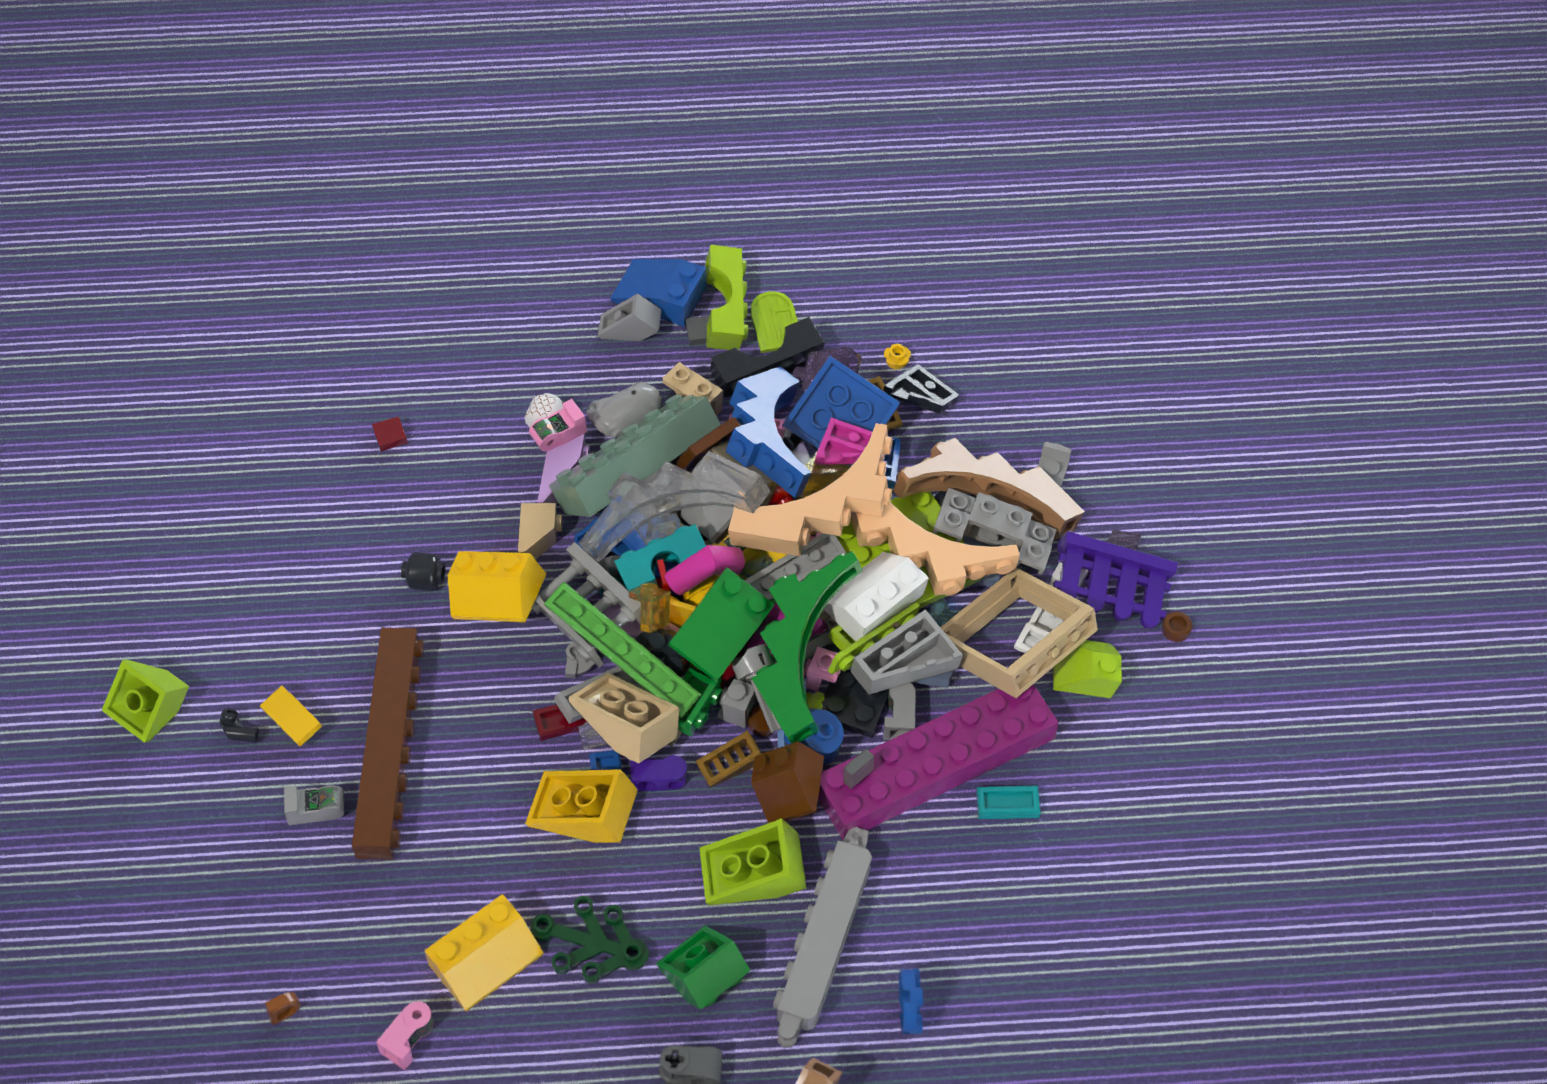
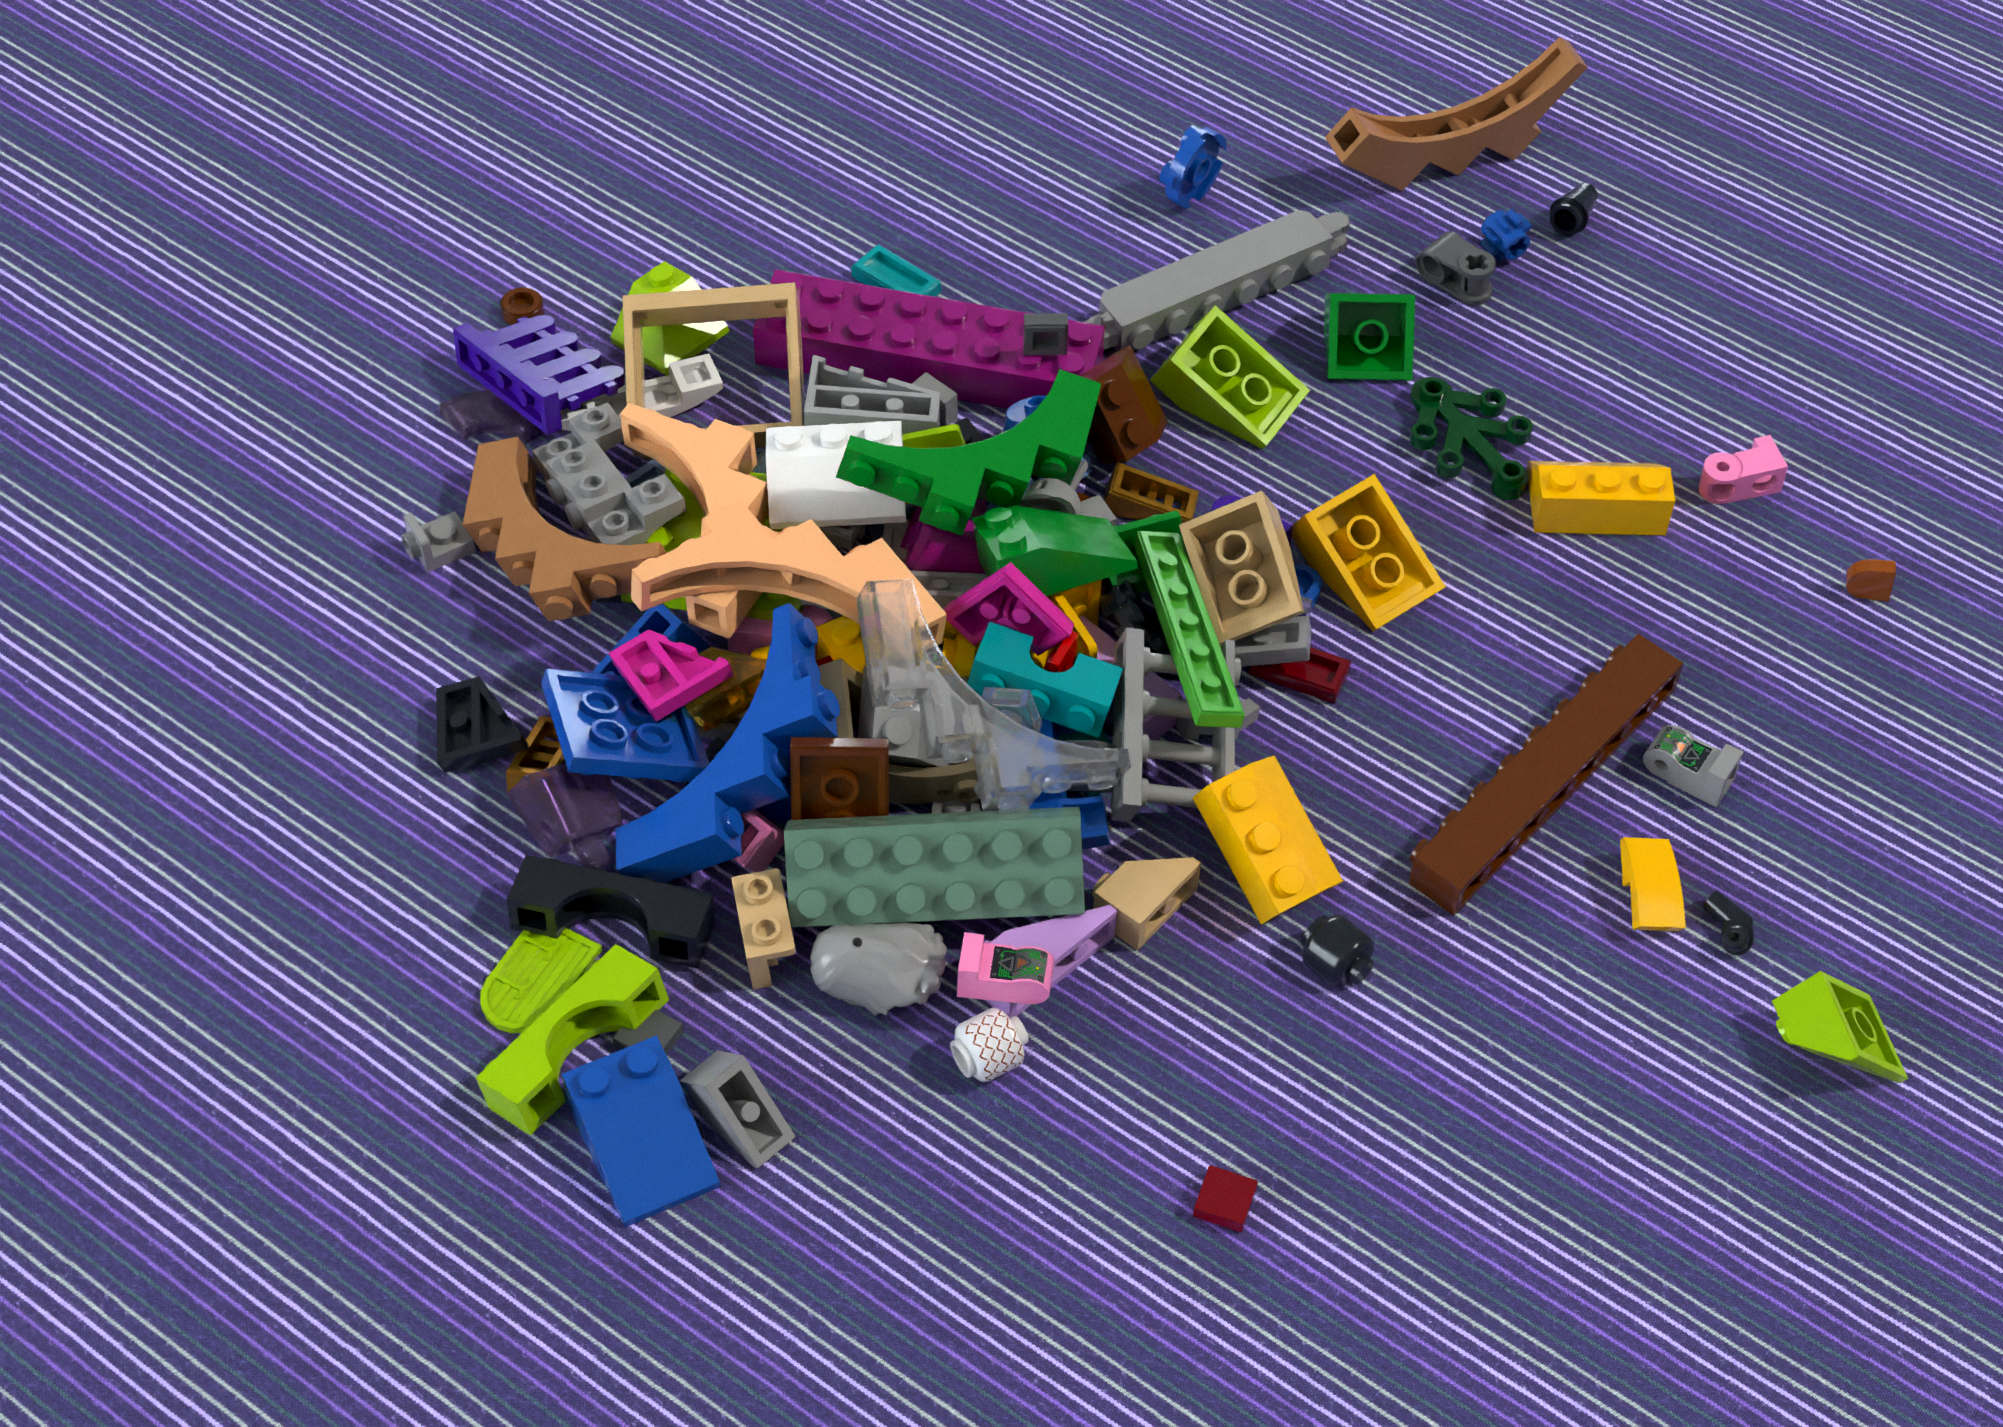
camera: 140 degrees left, 5 degrees down
clear yellow bracket [629,583,670,633] -> none
yellow plate [884,344,911,370] -> none

